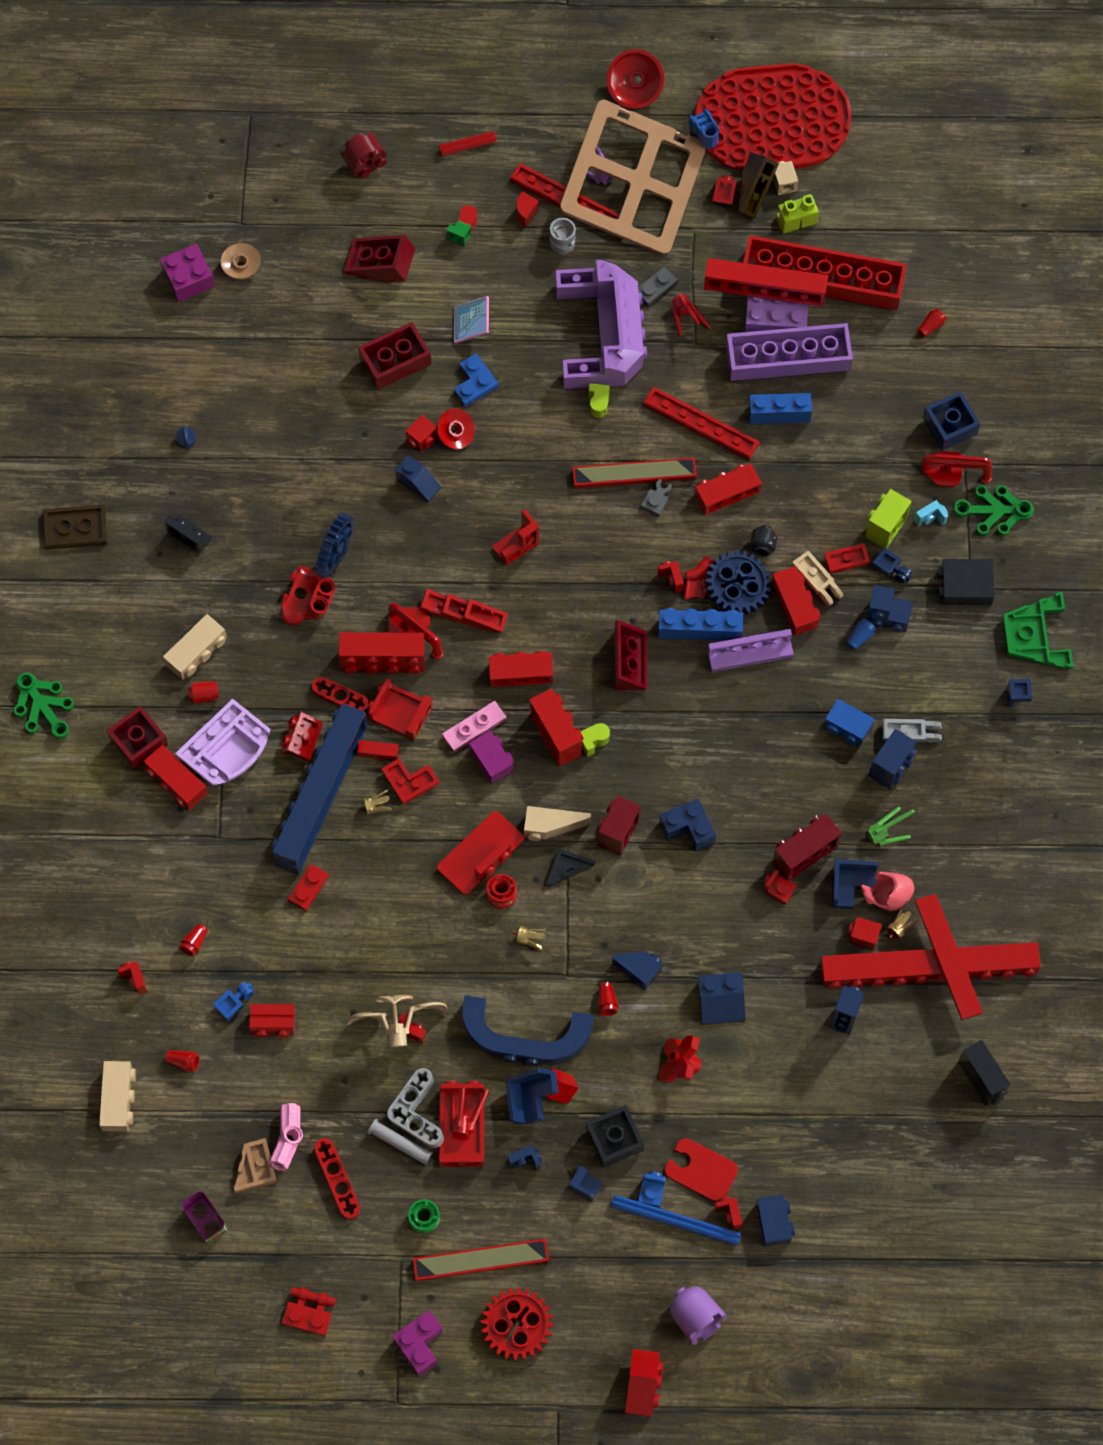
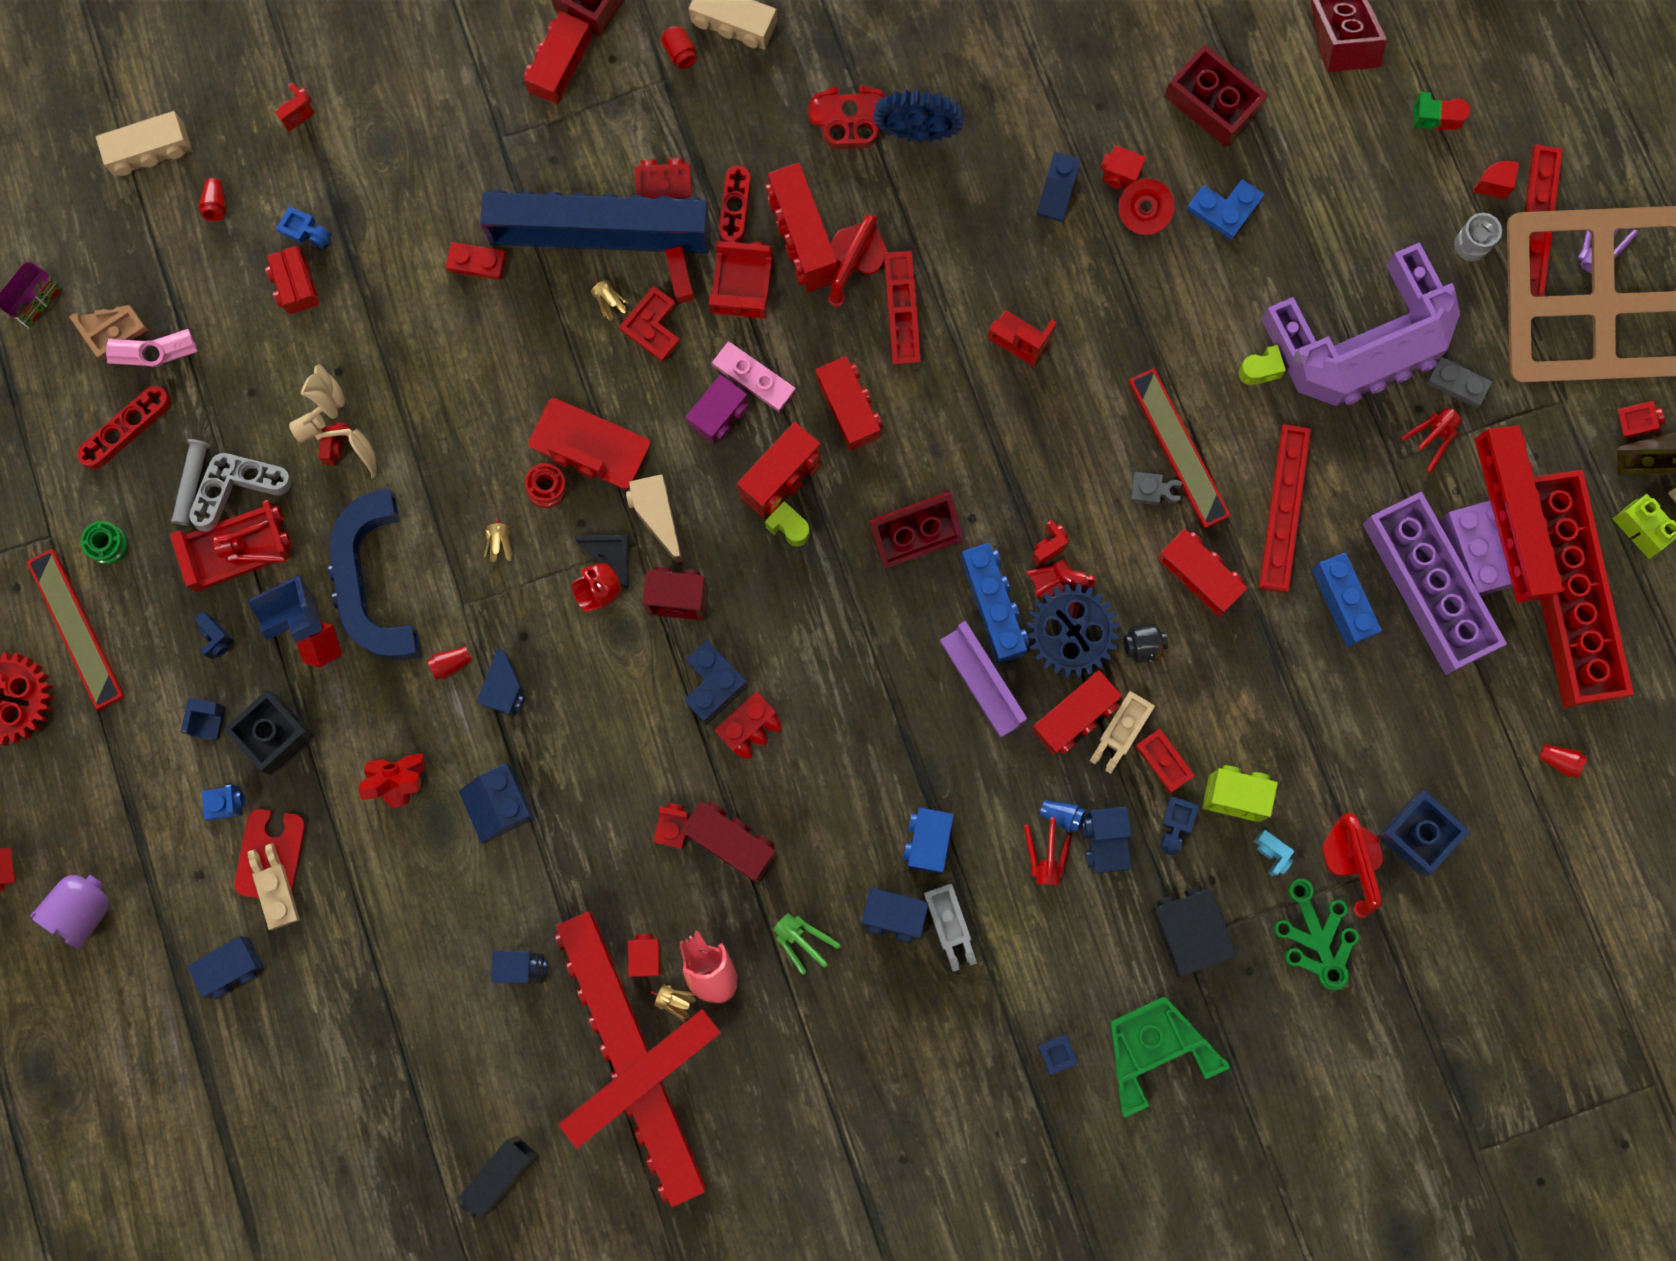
camera: 75 degrees right, 10 degrees up
lavender slope [175,699,270,786] -> none
red cone [179,924,208,957] -> none
red axle [439,131,496,156] -> none
piece [454,296,489,343] -> none
blue axle [611,1195,741,1245] -> none
red bracket [714,1197,742,1231] -> none
dark blue panel [832,859,878,909] -> none
none -> tan hinge [247,843,300,930]
none -> red helmet [571,563,622,612]
none -> red plate [714,692,781,759]
none -> red plant [1024,817,1072,885]

